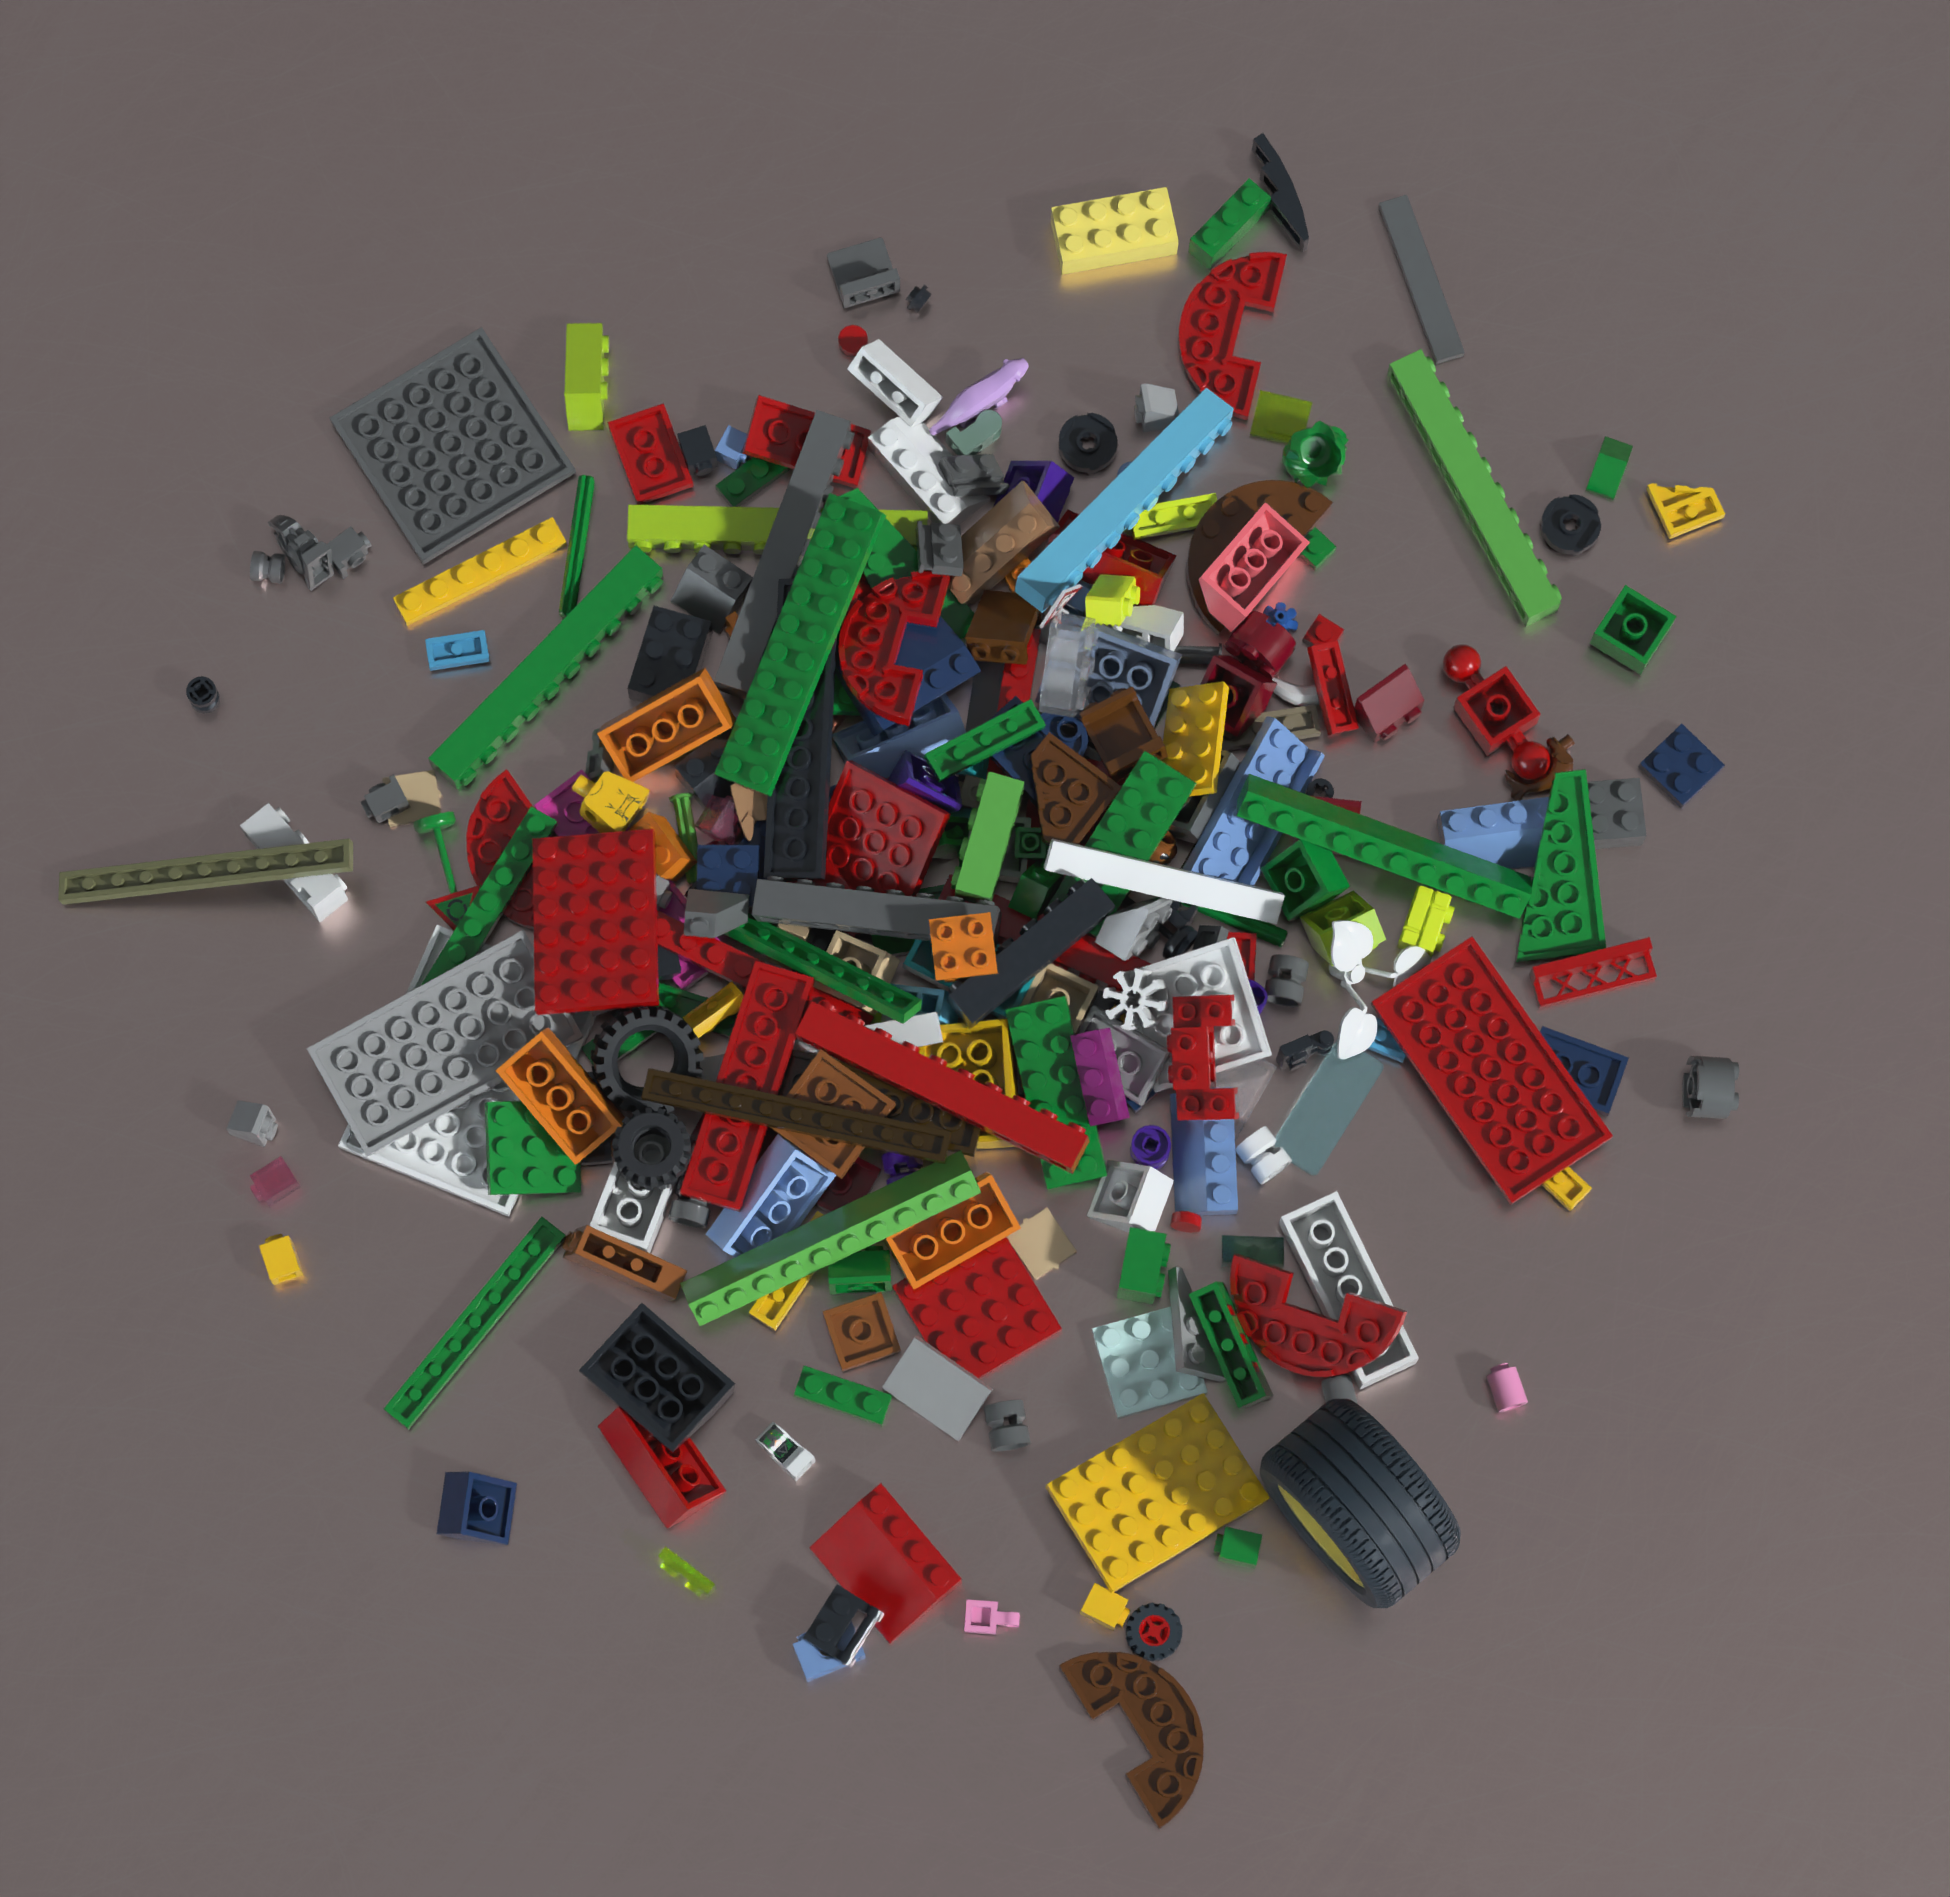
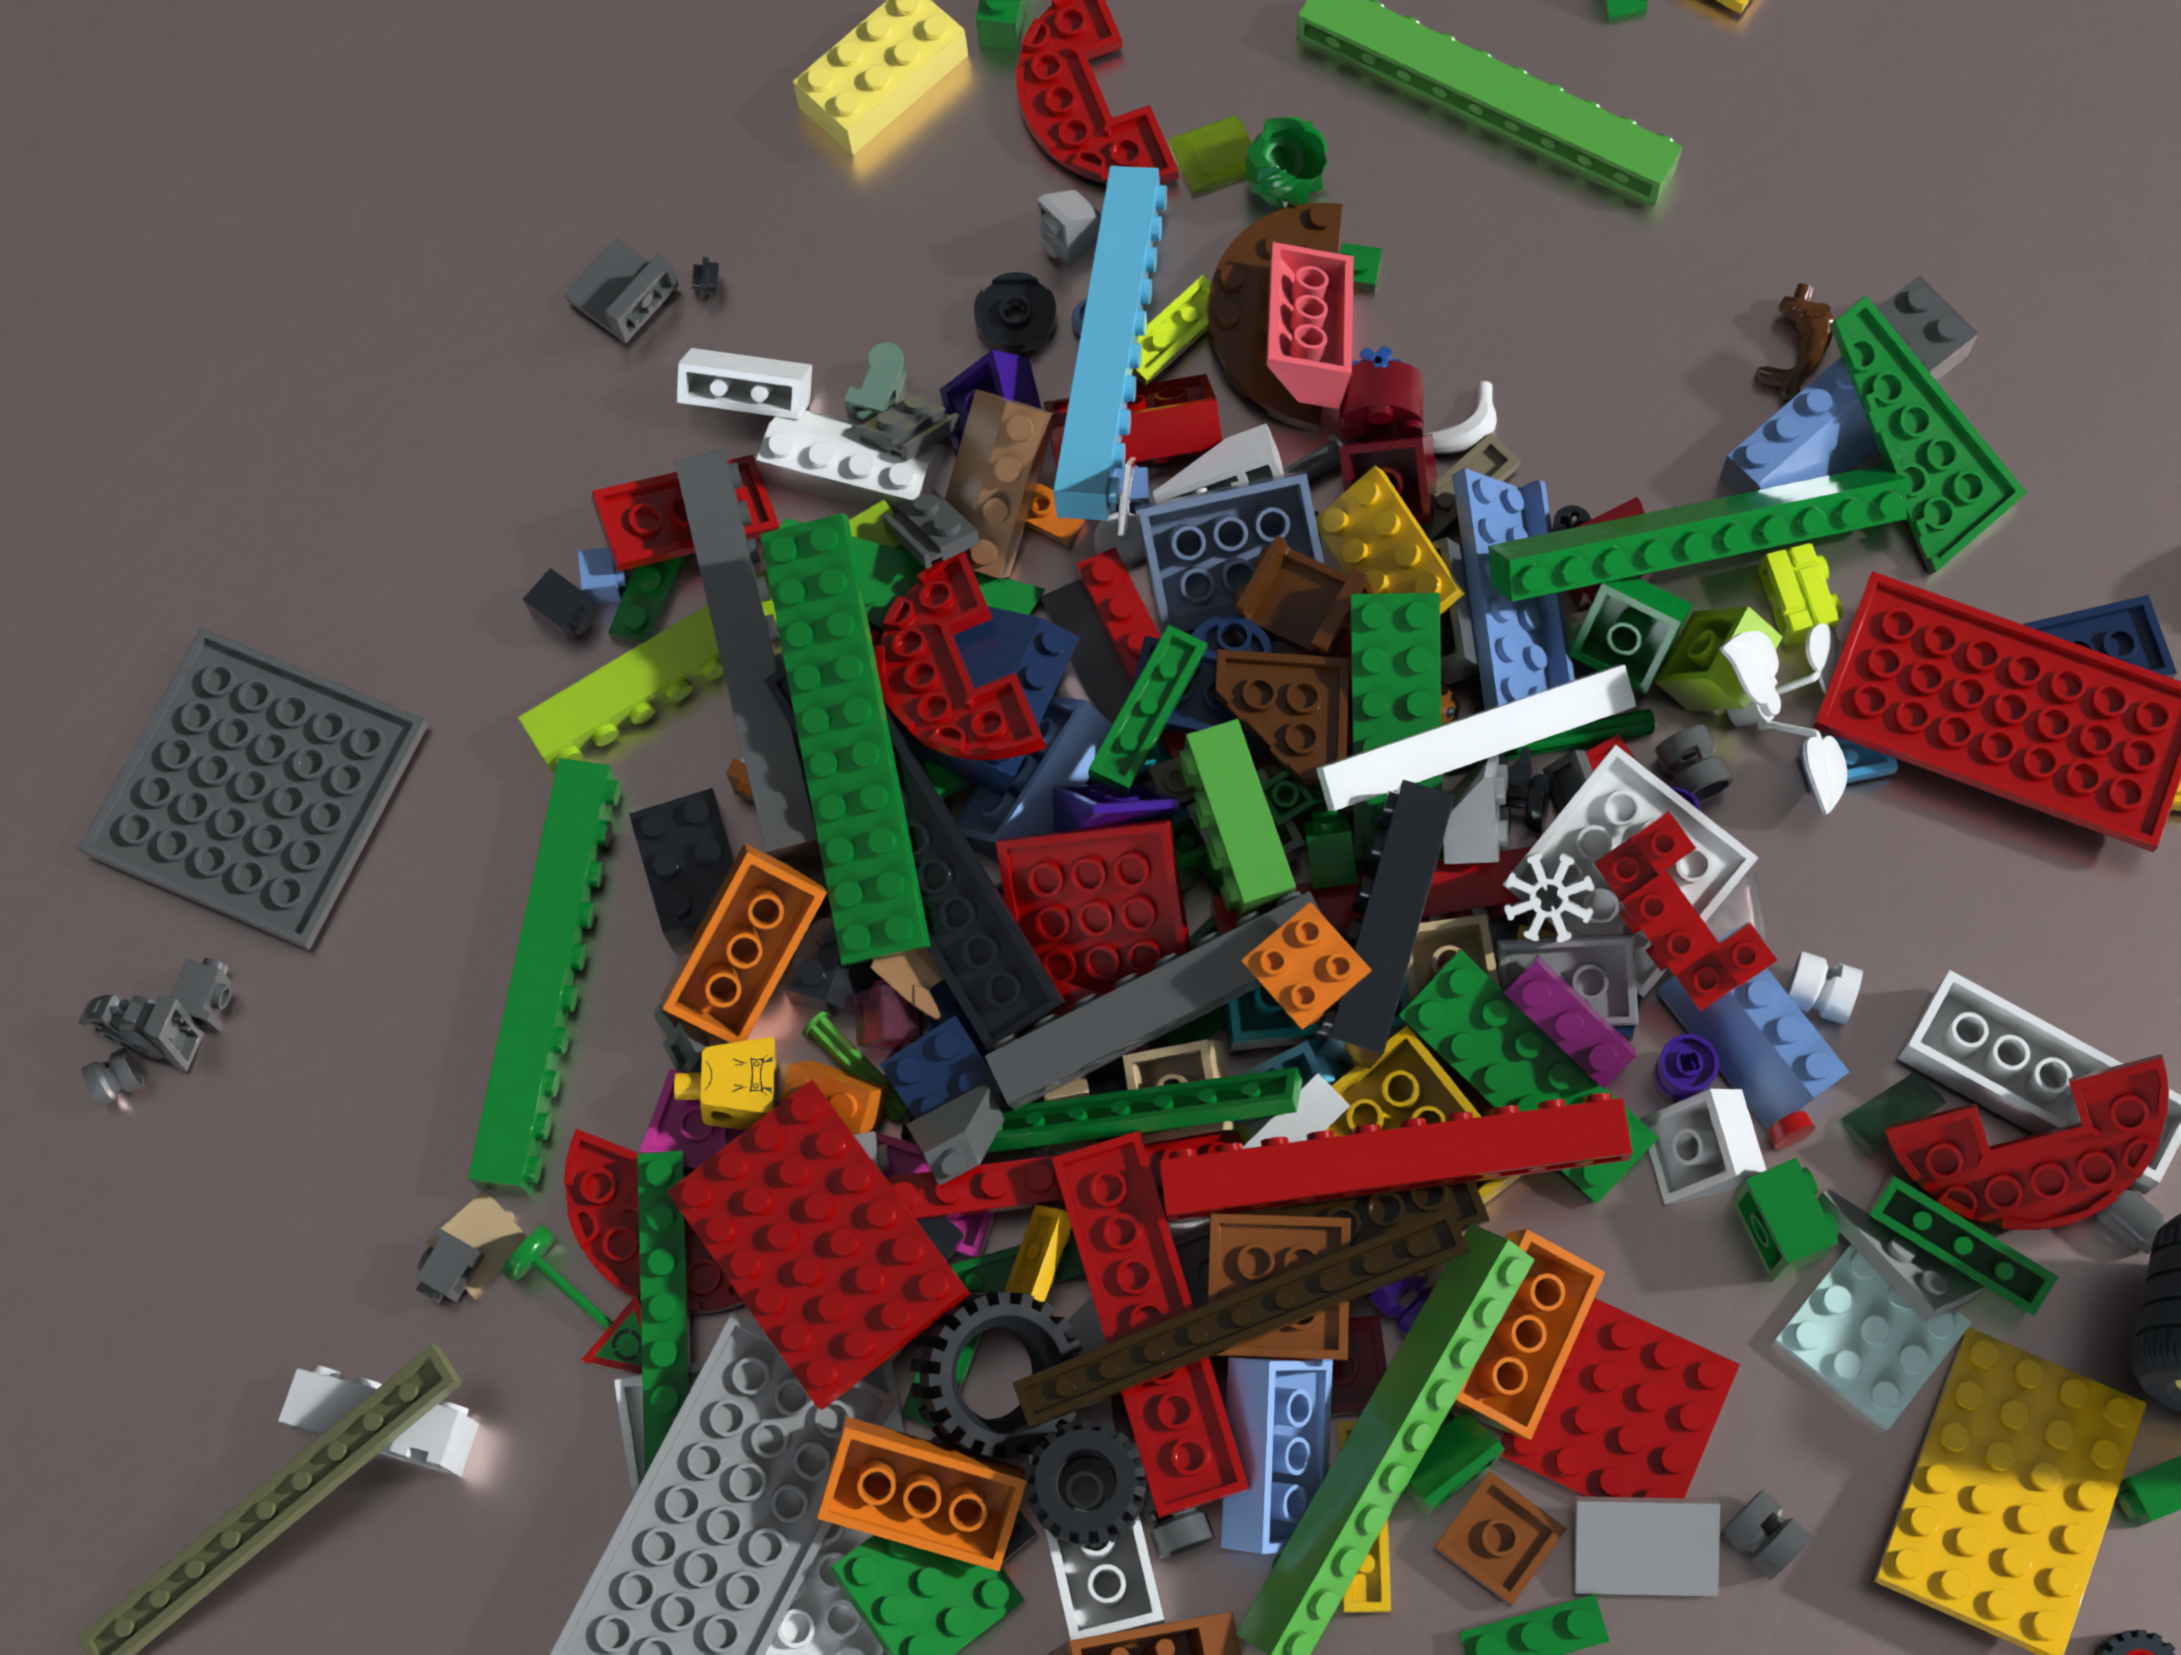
camera: 25 degrees left, 5 degrees down
black wheel [186,676,220,714] -> none
yellow plate [393,517,567,626] -> none
dark azure plate [425,630,490,671] -> none
green axle [559,475,595,618] -> none
lime wedge [564,323,609,431] -> none
red plate [607,403,694,505] -> none
dark grey slope [671,545,753,635] -> none
red tile [838,325,868,356] -> none
lavender animal [929,358,1029,435] -> none
reddish brown panel [966,590,1045,665] -> none
tan piece [1007,1208,1077,1280] -> none
clear brick [1038,613,1099,718] -> none
neon yellow brick [1085,574,1140,627] -> none
clear light blue piece [1275,1040,1384,1176] -> none
black plate [1276,1030,1334,1071] -> none
red plate [1302,614,1344,646] -> none
red plate [1307,640,1359,736] -> none
dark red slope [1354,664,1424,743] -> none
red brick [1443,644,1550,780] -> none
red fence [1529,937,1657,1008] -> none
black plate [1541,494,1601,556] -> none
green brick [1590,585,1677,675] -> none
dark blue plate [1638,724,1725,808] -> none

